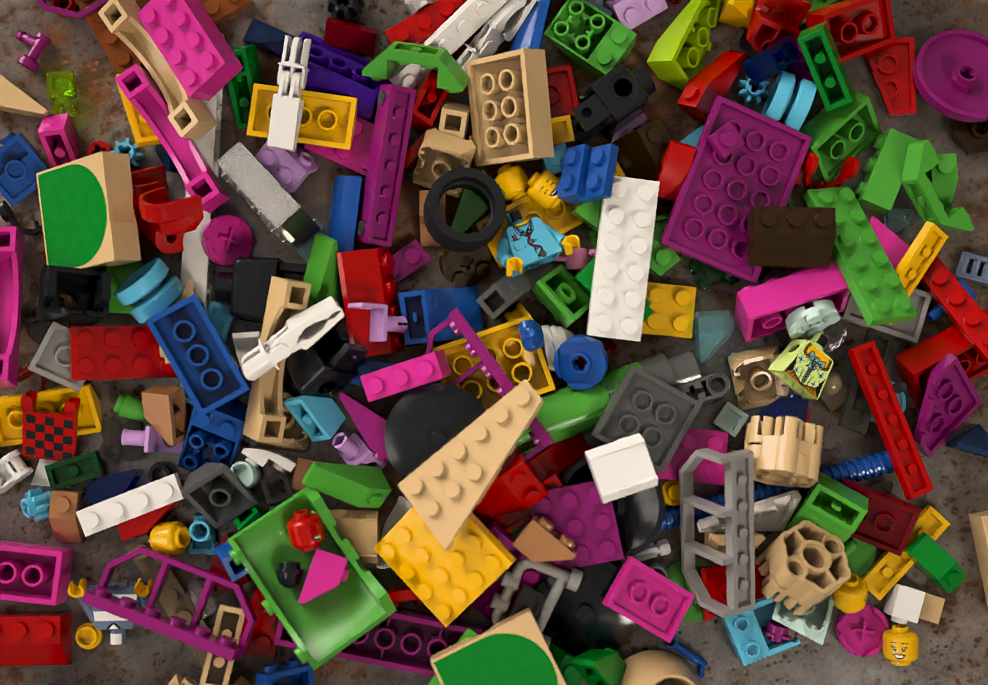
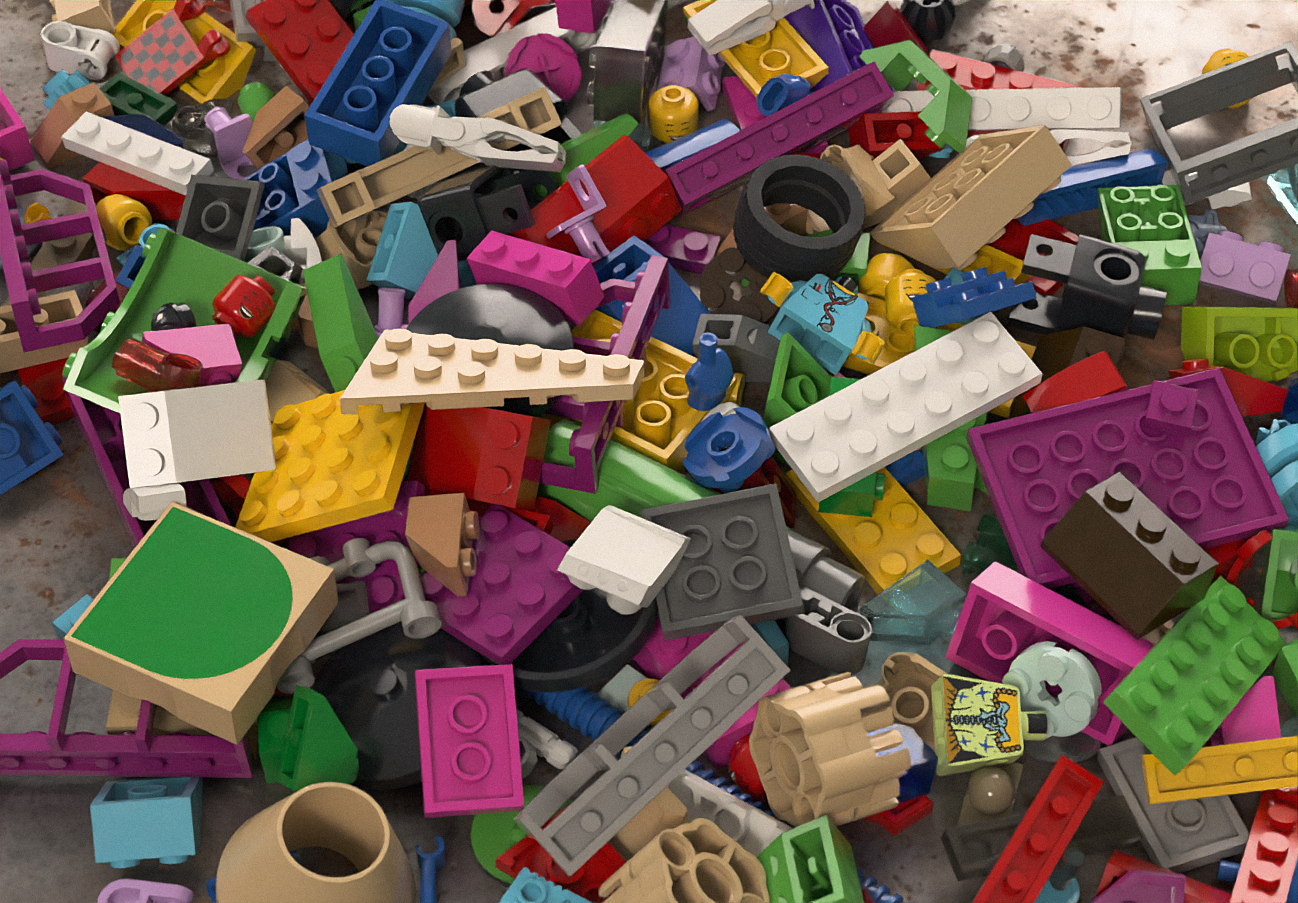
camera: 55 degrees right, 35 degrees down
none -> clear red piece [112,338,203,392]
none -> white slope [118,379,276,488]
none -> white slope [123,483,187,520]
none -> yellow head [648,85,698,143]
none -> blue piece [756,73,814,116]

